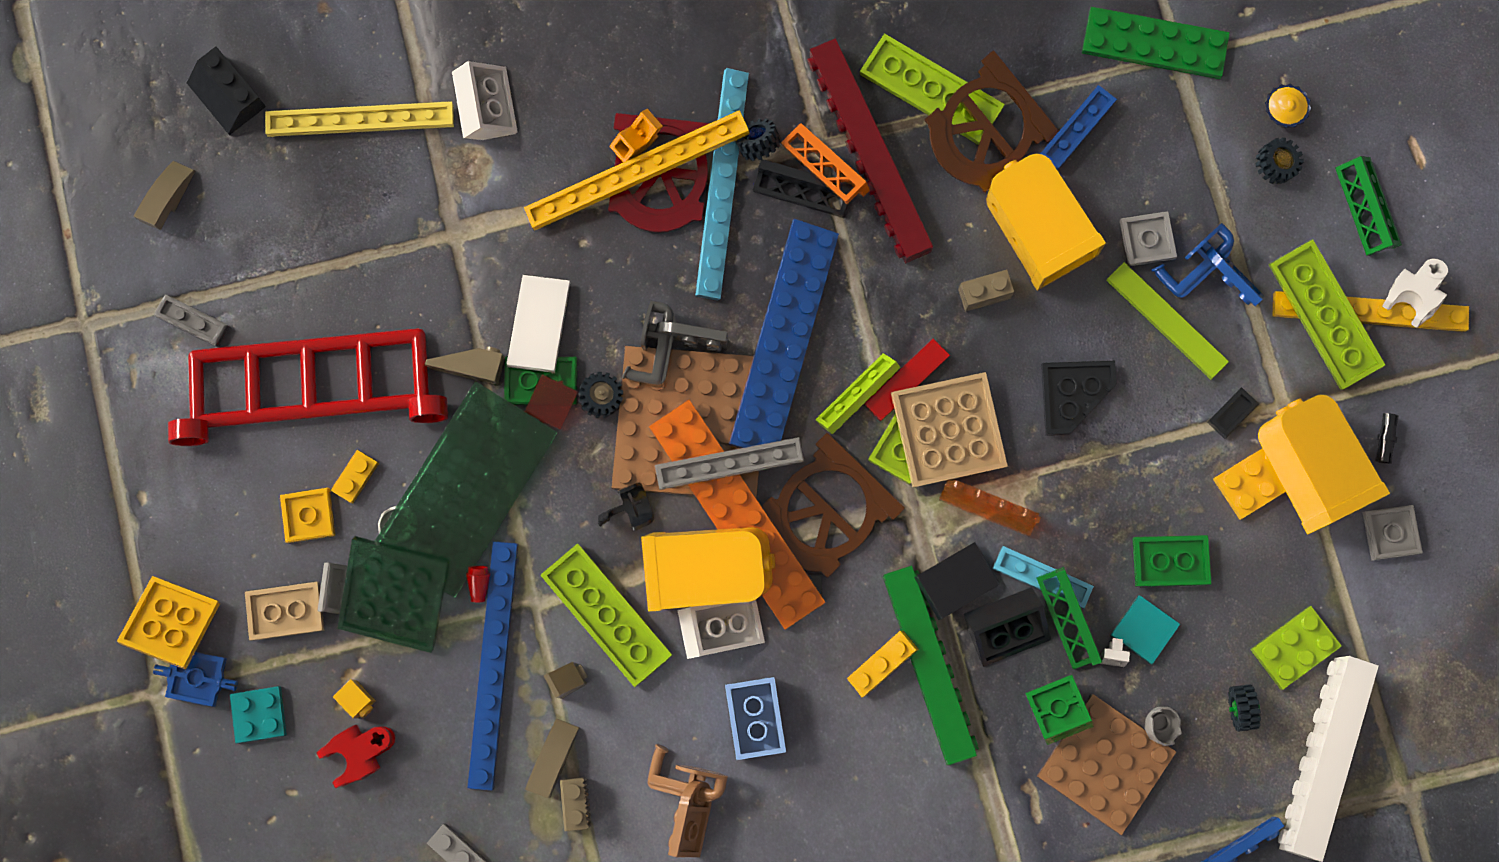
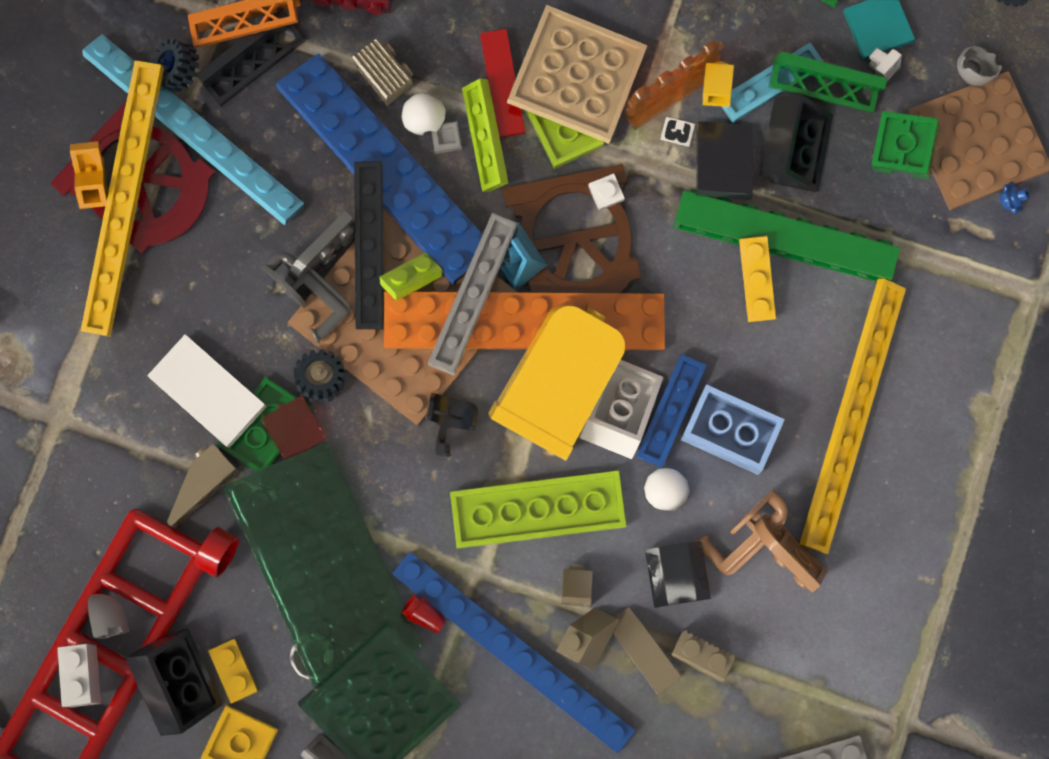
camera: 60 degrees left, 0 degrees up
none -> white brick [58,644,101,707]
none -> light grey brick [88,594,130,639]
none -> black slope [125,628,222,736]
none -> dark tan brick [352,38,413,106]
none -> black tile [354,161,384,330]
none -> lime plate [380,252,442,301]
none -> white hair [401,93,446,135]
none -> light grey tile [431,121,462,154]
none -> dark azure slope [499,223,547,290]
none -> dark tan slope [556,608,620,671]
none -> white plate [588,174,625,211]
none -> blue plate [636,354,707,468]
none -> white hair [644,468,690,511]
none -> black slope [645,541,711,608]
none -> sticker [660,117,695,147]
none -> yellow brick [703,61,734,107]
none -> yellow plate [799,278,906,554]
none -> blue plant [1000,182,1030,214]

